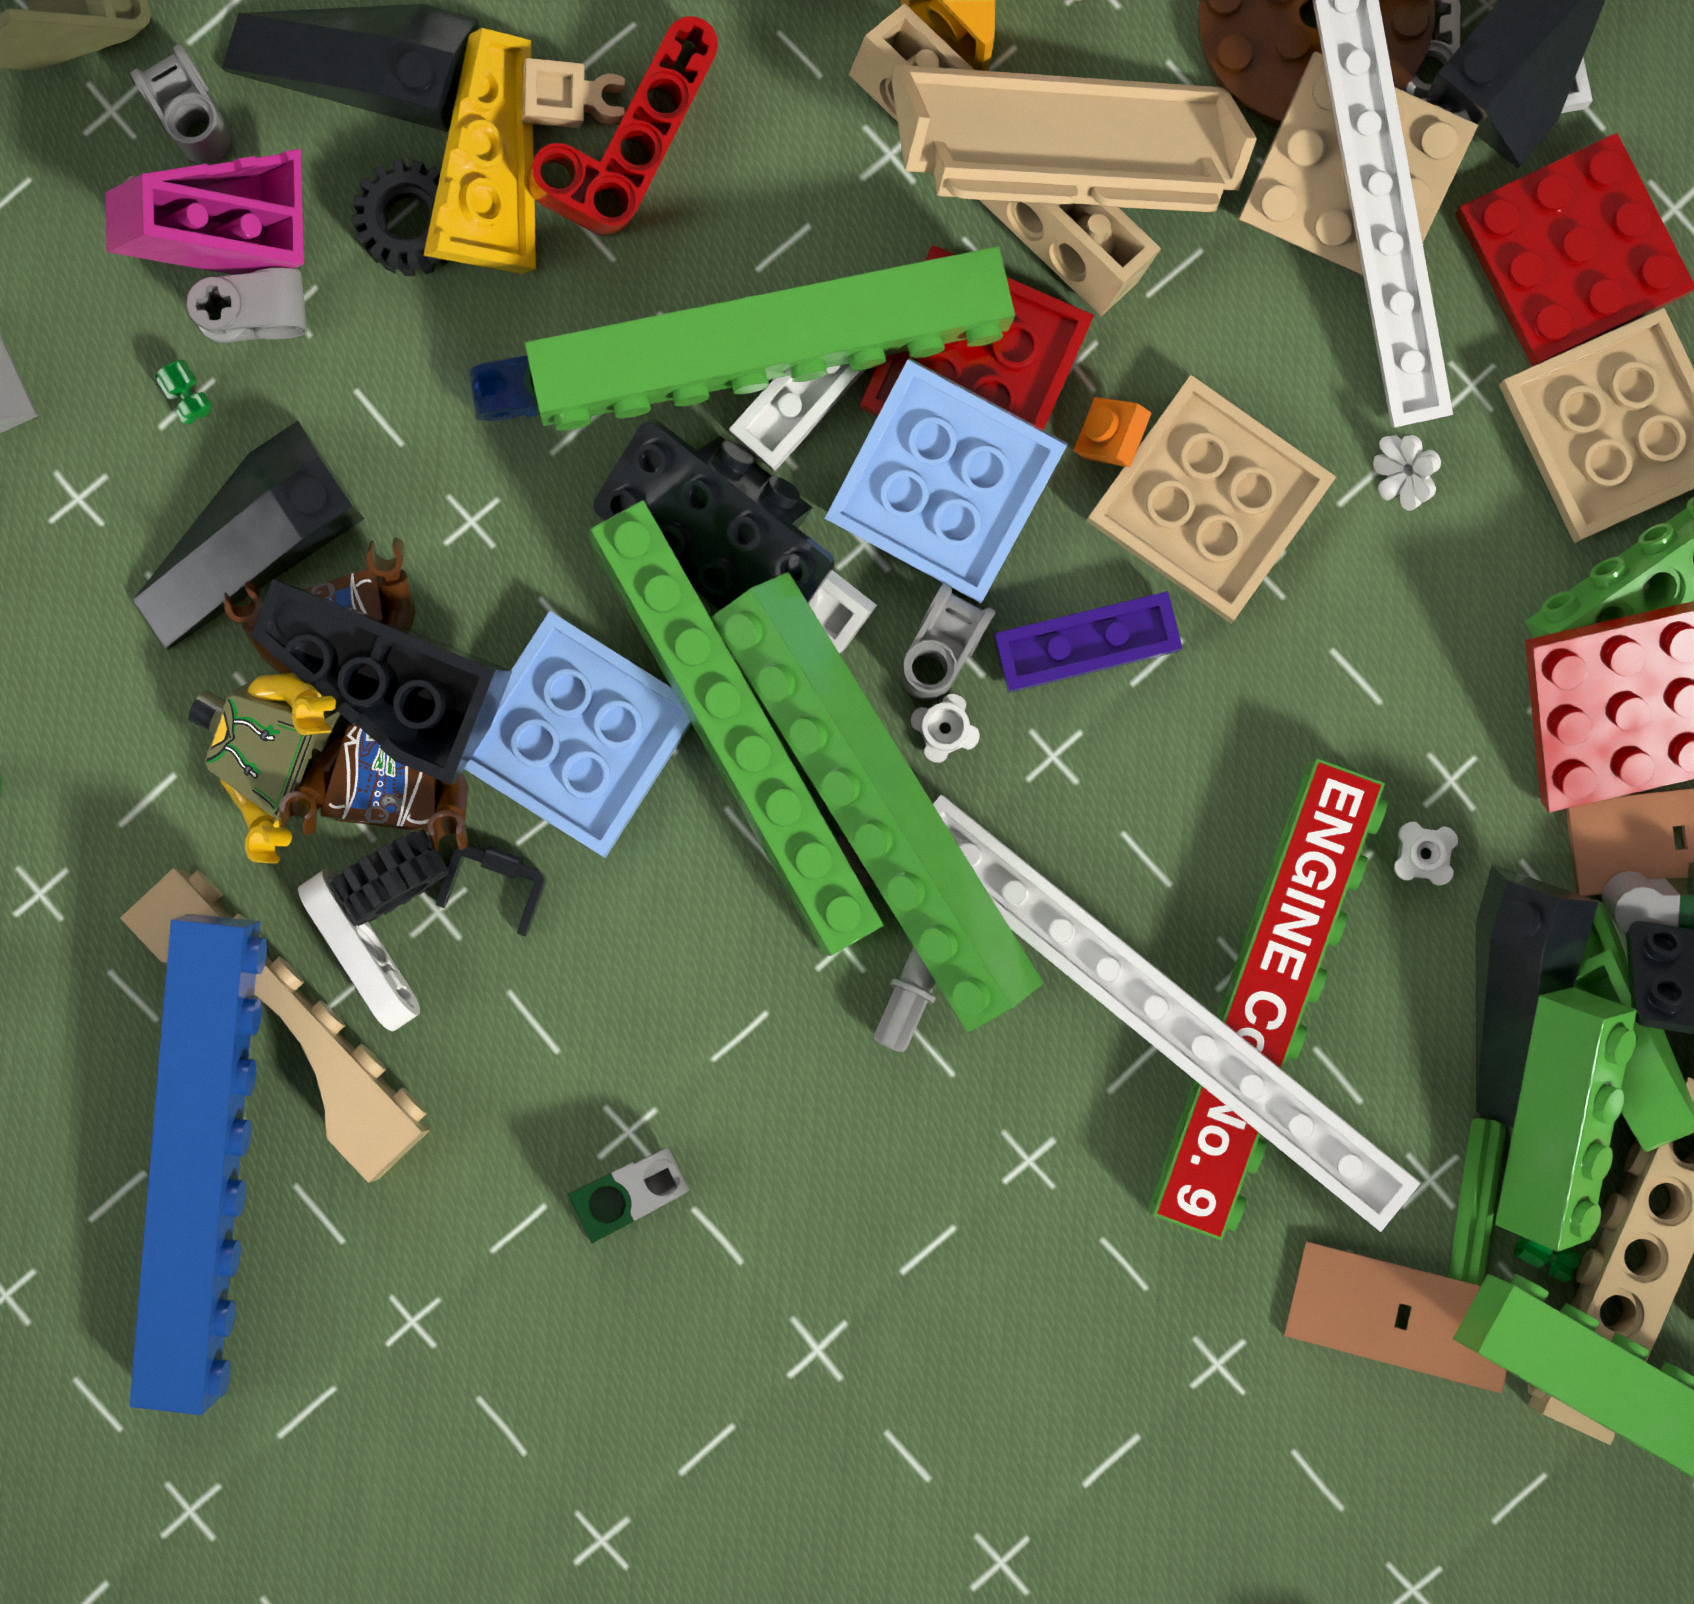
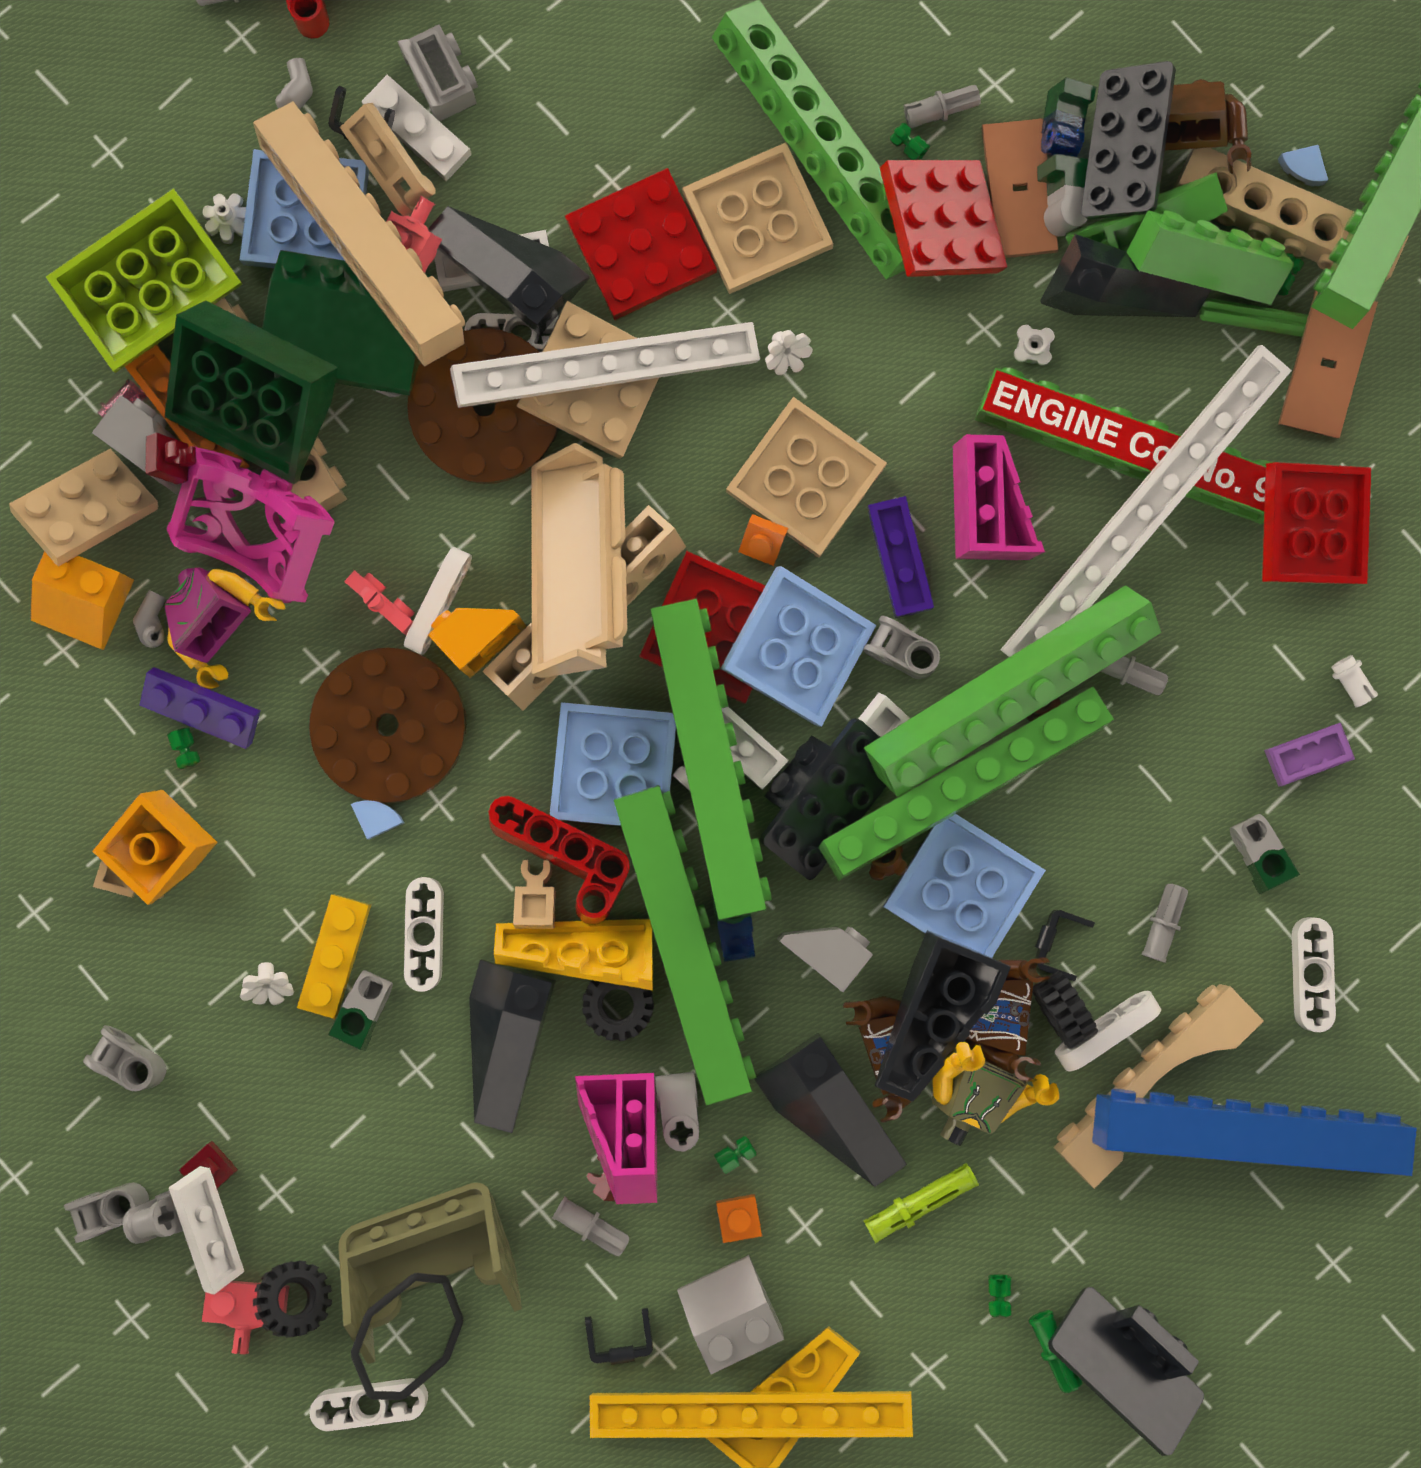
camera: 90 degrees left, 0 degrees up
light grey piece [130,42,231,164] -> none
white plate [911,694,980,763] -> none
none -> light blue plate [550,702,676,826]
none -> light grey axle [552,1196,629,1257]
none -> bright green brick [614,785,756,1106]
none -> orange plate [716,1194,762,1243]
none -> light grey slope [777,926,873,992]
none -> lime pin [863,1163,979,1244]
none -> reddish brown plate [869,845,908,881]
none -> dark pink wedge [953,434,1045,560]
none -> light grey axle [1141,884,1188,963]
none -> red plate [1262,462,1371,584]
none -> medium lavender plate [1264,723,1355,787]
none -> white beam [1292,917,1336,1032]
none -> white pin [1331,655,1378,707]

